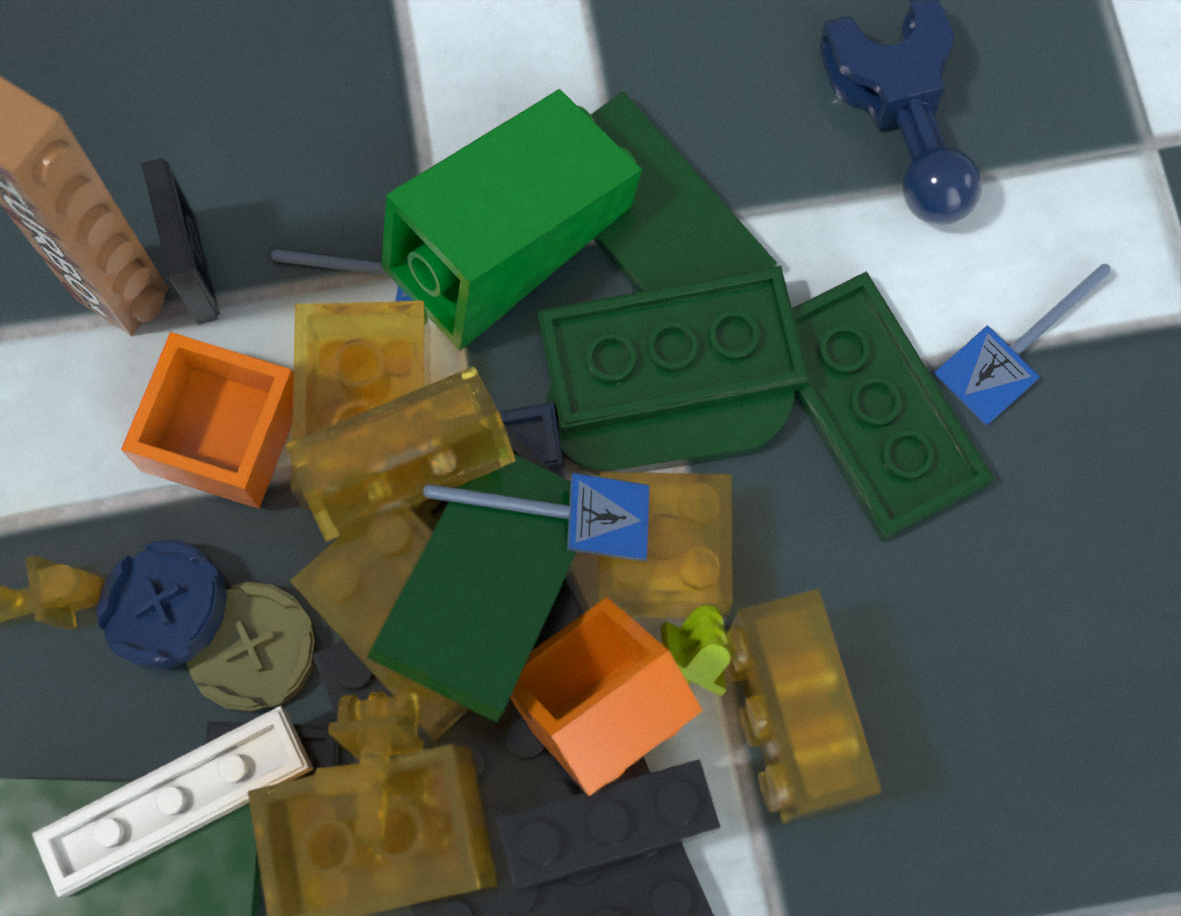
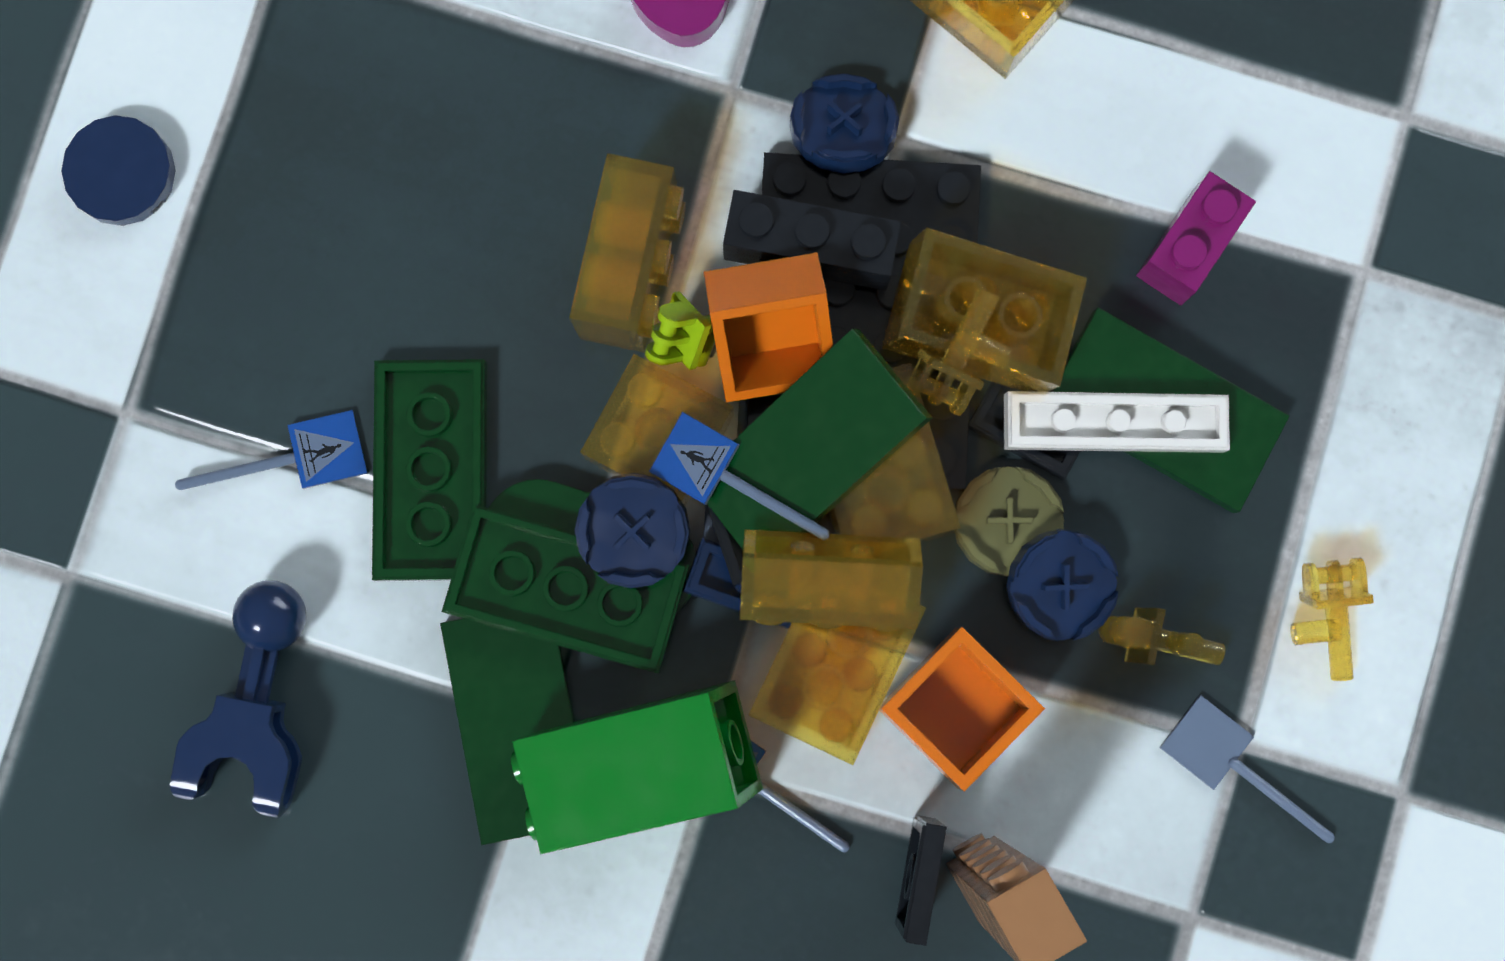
camera: 150 degrees left, 10 degrees up
none -> dark blue tile [575,473,690,588]

